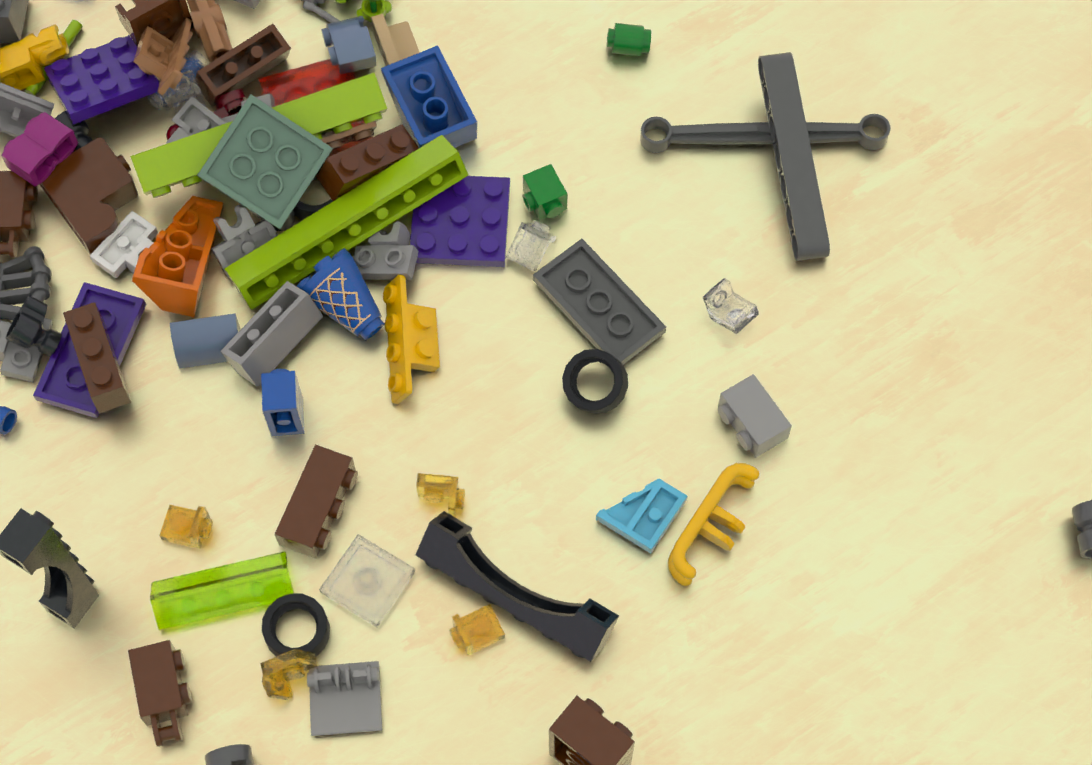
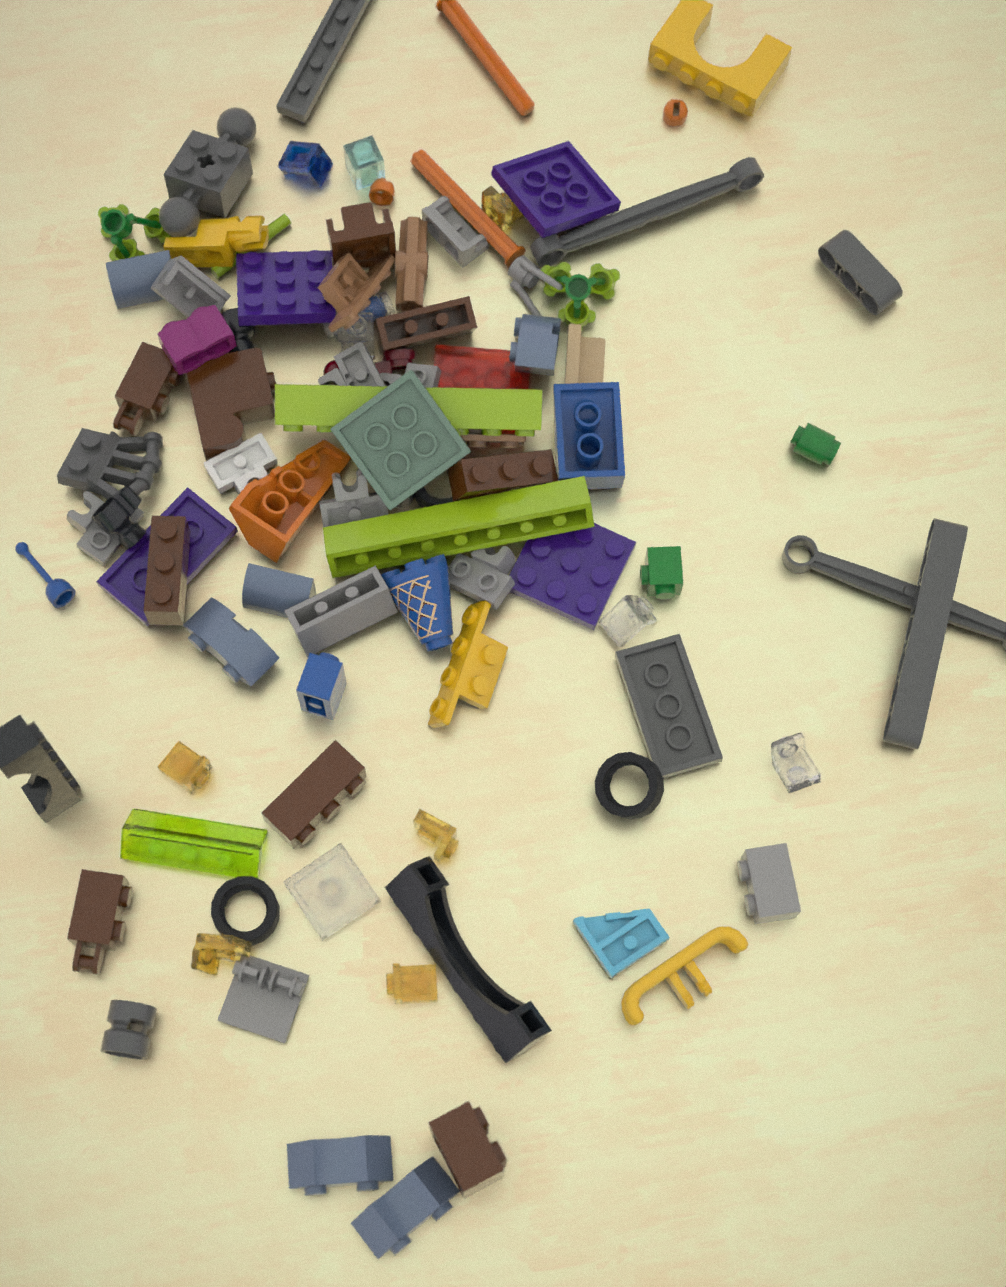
camera: 20 degrees right, 5 degrees up
none -> sand blue brick [183,597,279,686]

